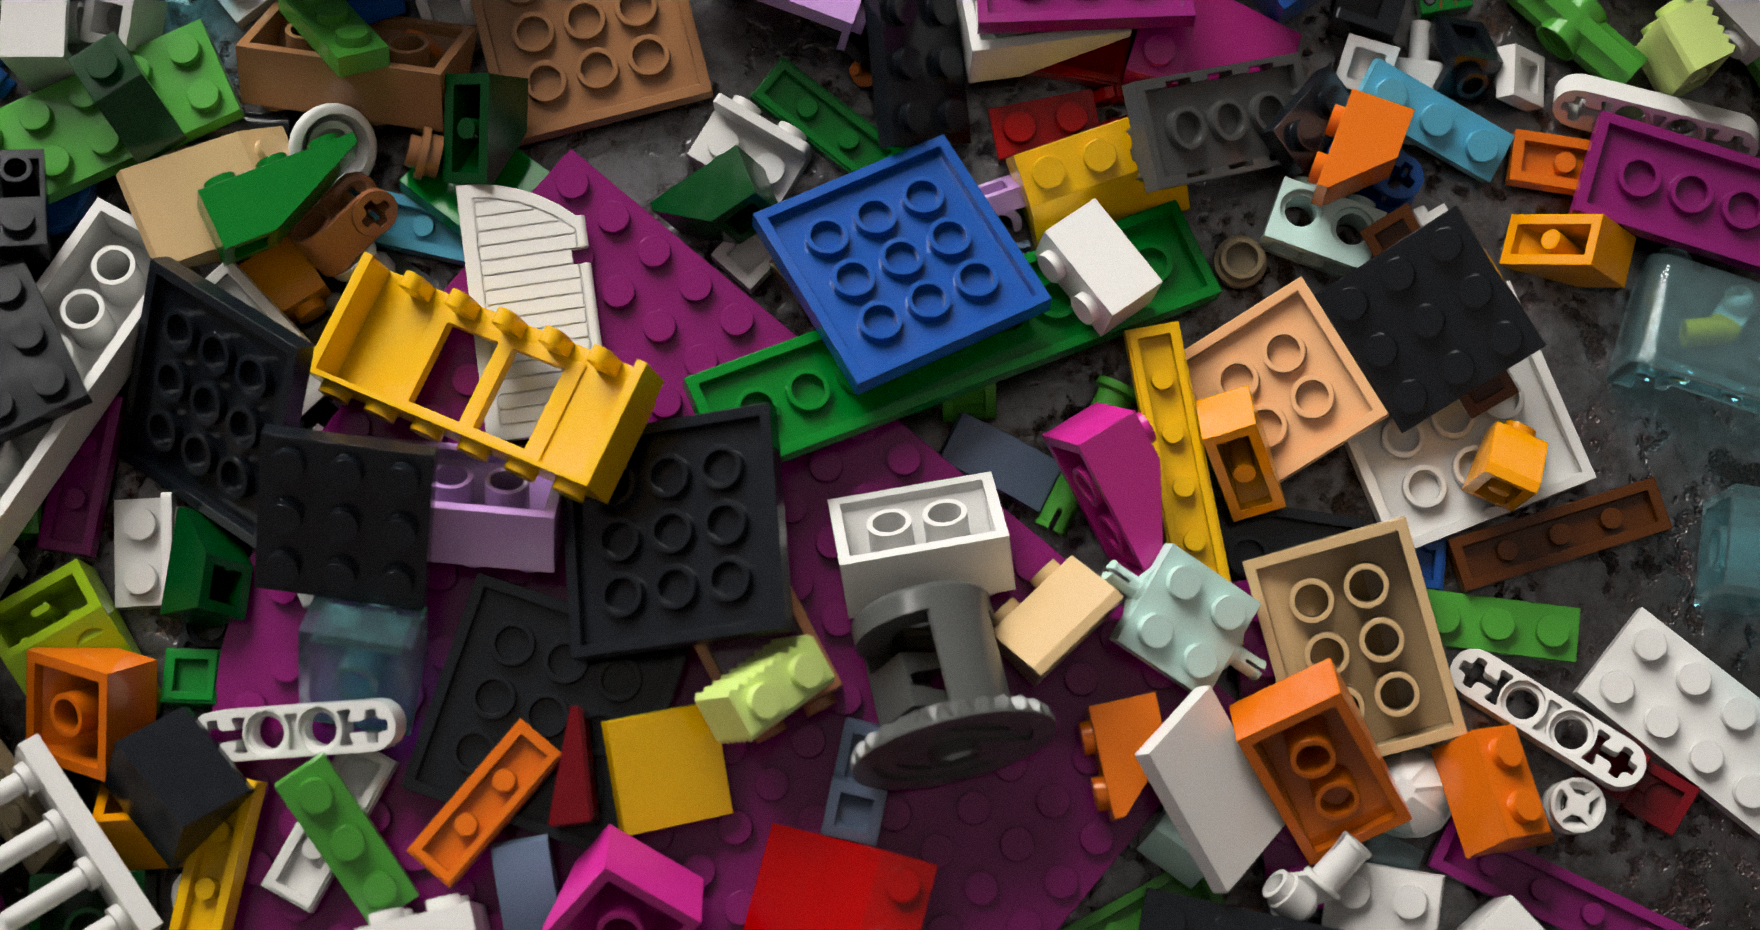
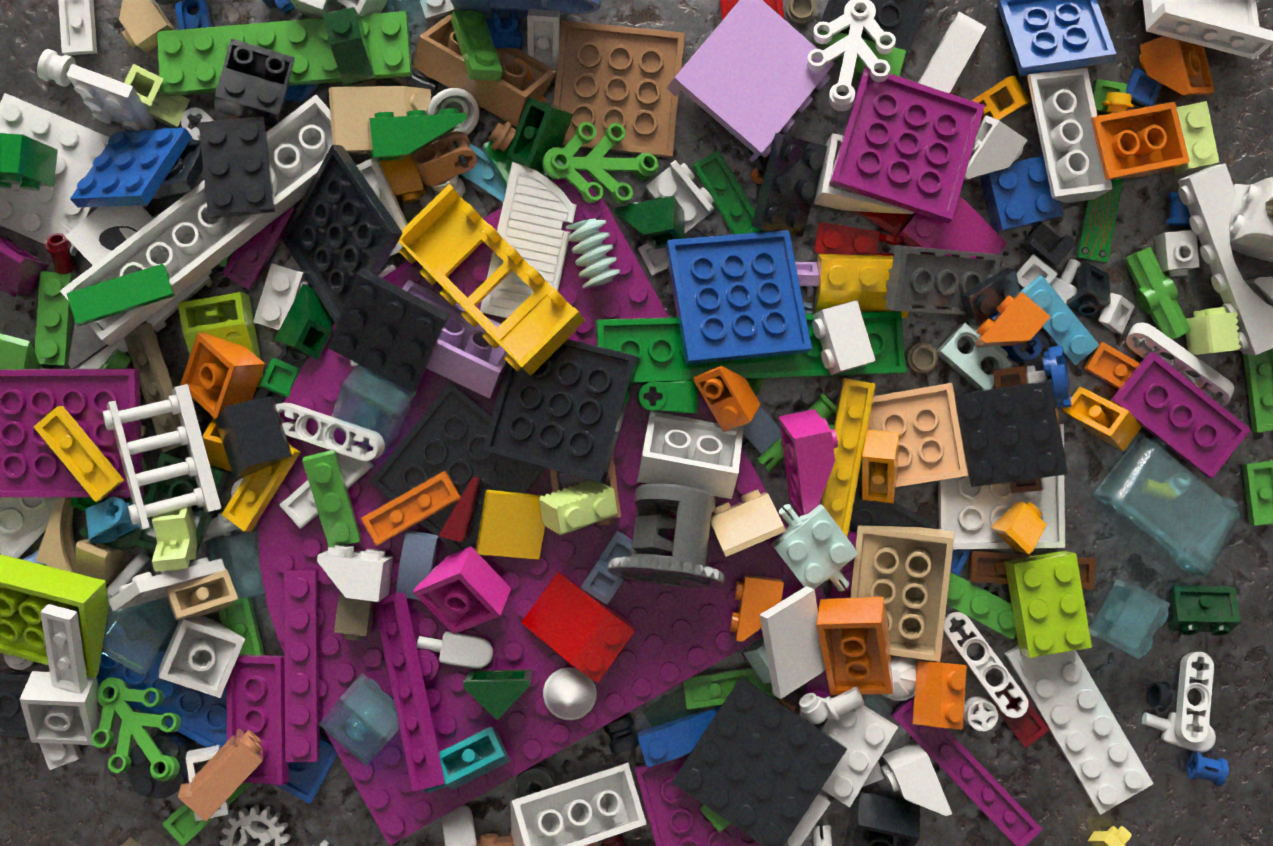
camera: 20 degrees right, 10 degrees up
none -> bright green plant [542,122,659,204]
none -> light aqua piece [566,219,620,289]
none -> green piece [637,381,698,413]
none -> orange slope [693,366,760,432]
none -> lime brick [1004,550,1092,658]
none -> blue plate [1043,345,1072,409]

